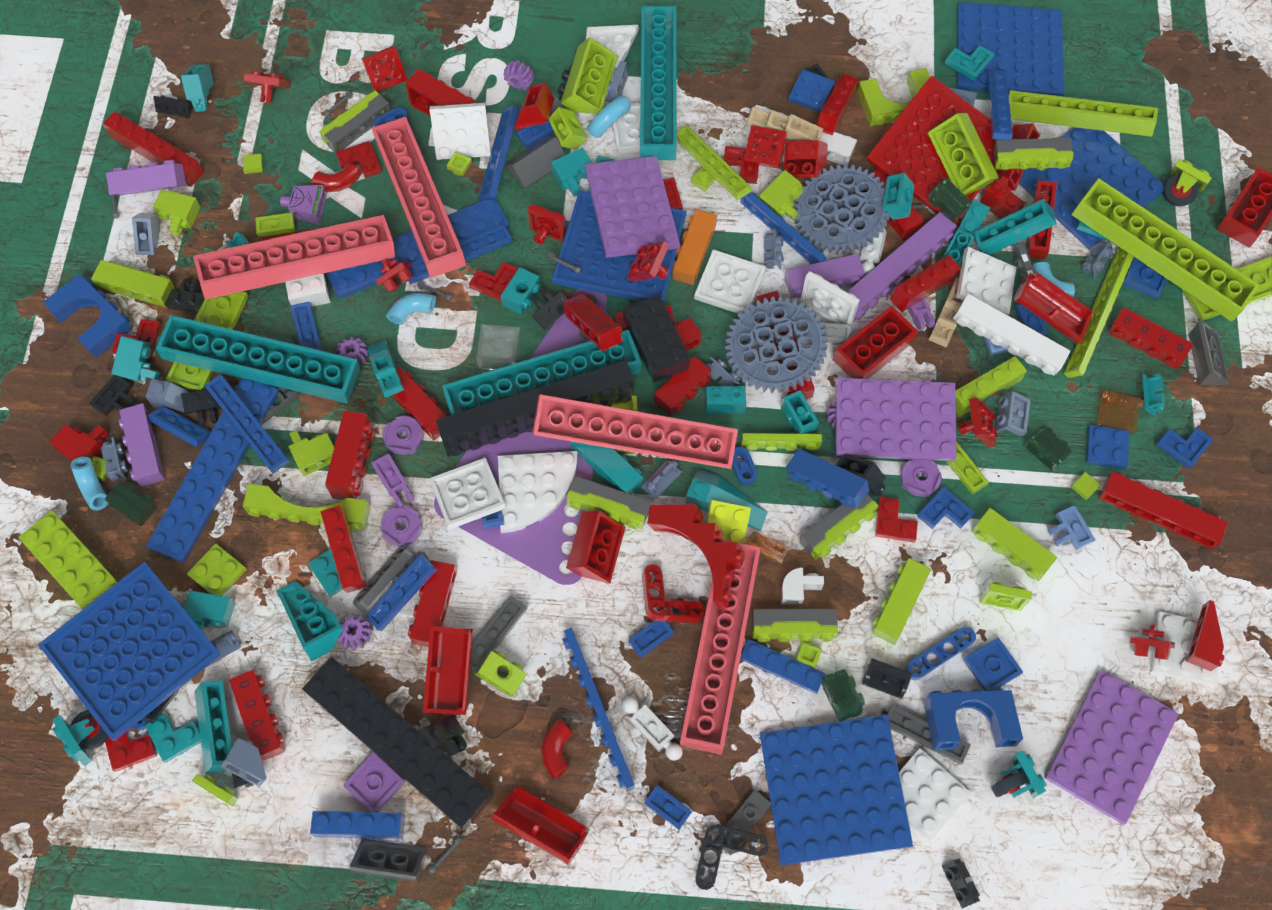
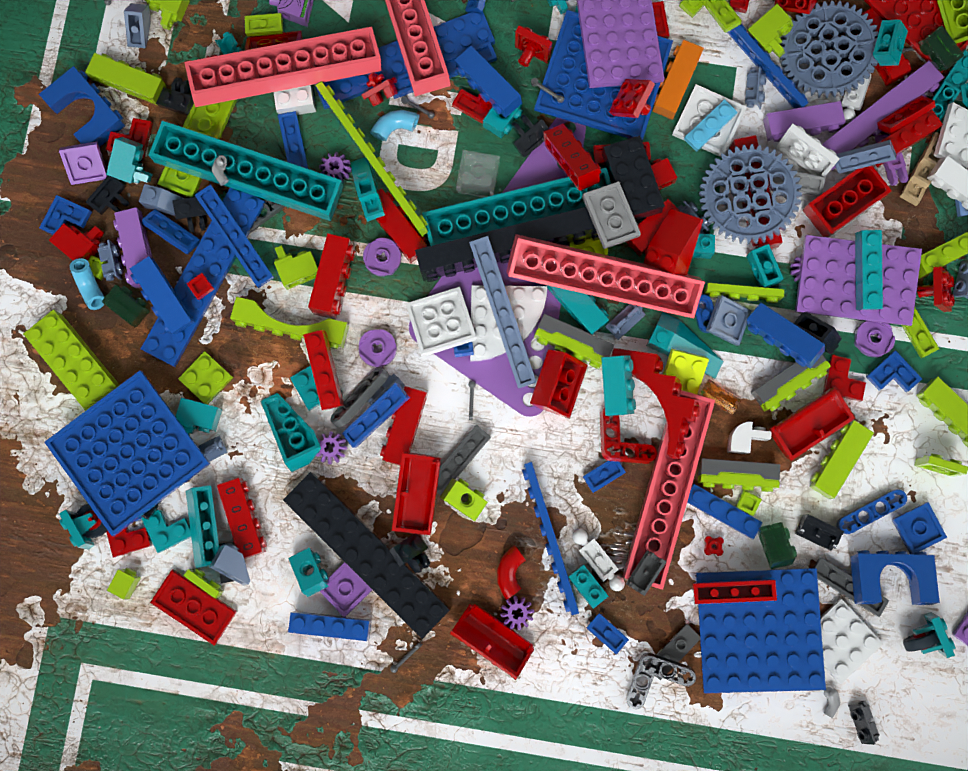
camera: 10 degrees right, 15 degrees up
dark grey slope [349,838,427,883] -> none
medium lavender hinge [371,453,414,508] -> none
none -> blue plate [39,195,92,235]
none -> medium lavender plate [59,142,108,185]
none -> lime brick [107,567,141,600]
none -> blue brick [129,256,195,335]
none -> red tile [150,569,237,646]
none -> red plate [187,273,214,300]
none -> light grey arm [212,155,229,186]
none -> teal brick [288,547,329,597]
none -> lime plate [315,81,428,236]
none -> blue brick [454,46,522,118]
none -> dark grey hinge [468,381,476,420]
none -> sand blue plate [469,236,536,389]
none -> medium lavender gear [501,596,534,630]
none -> teal brick [568,564,609,609]
none -> light grey plate [582,182,641,249]
none -> teal brick [601,356,636,416]
none -> dark grey hinge [626,550,666,596]
none -> red slope [644,209,703,275]
none -> medium azure plate [684,99,738,152]
none -> red brick [692,579,777,604]
none -> red plate [704,536,724,556]
none -> sand blue tile [706,295,752,346]
none -> red container [769,386,855,461]
none -> light grey arm [823,687,840,719]
none -> sand blue plate [835,140,896,174]
none -> teal brick [855,230,883,310]
none -> red plate [877,95,935,135]

